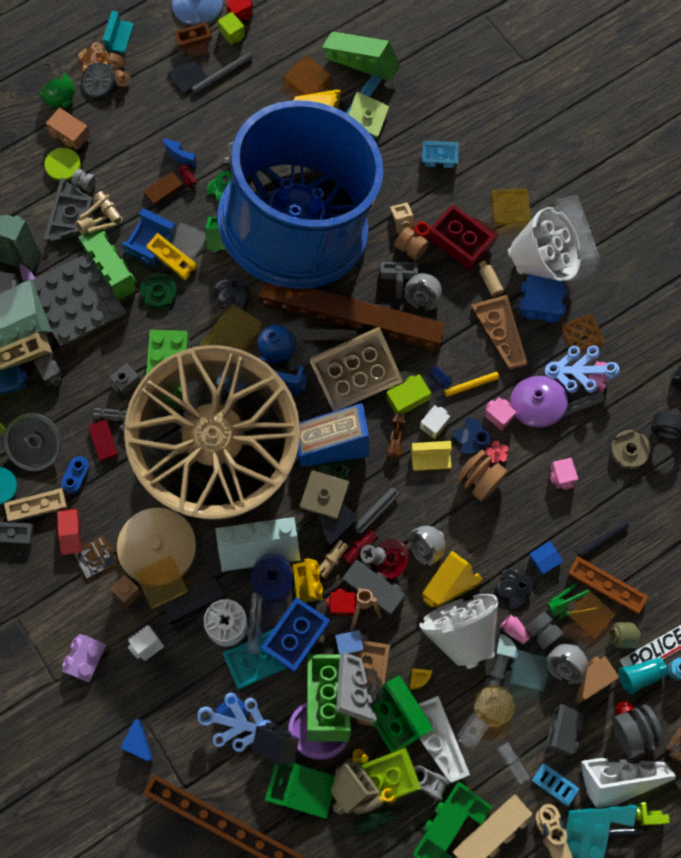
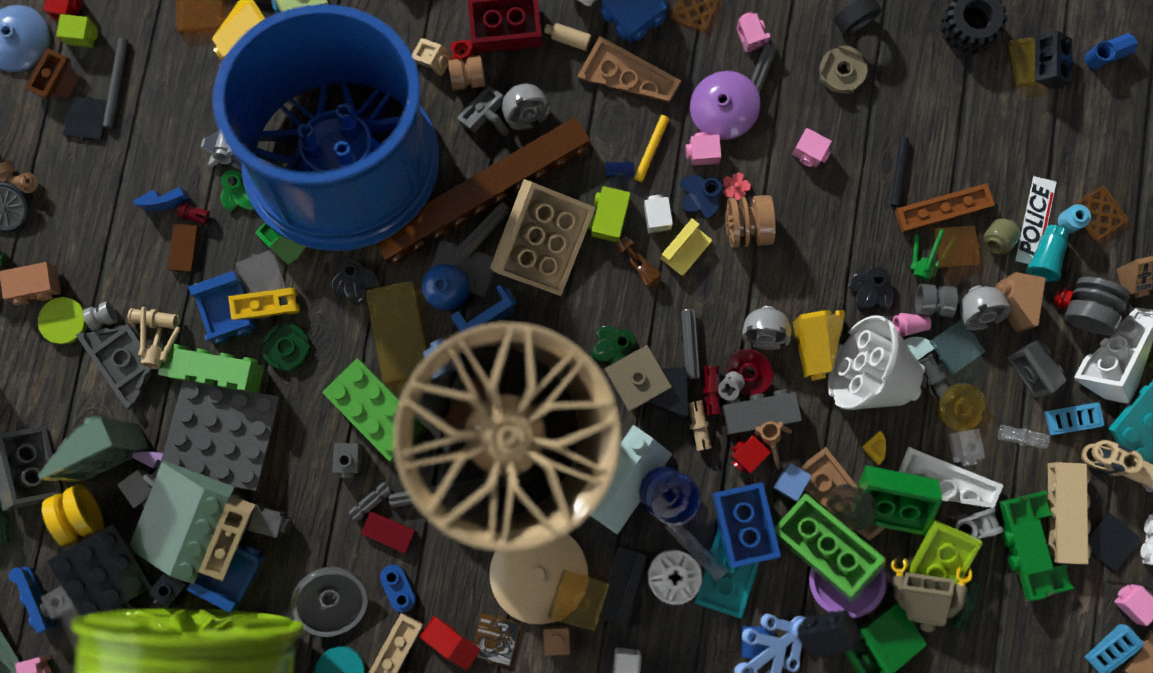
camera: 40 degrees left, 10 degrees up
yellow bracket [293,558,323,603] -> none
slope [296,403,370,467] -> none
light grey wing [336,652,377,723] -> none
blue piece [529,541,564,575] -> none
light blue plant [545,346,620,393] -> none

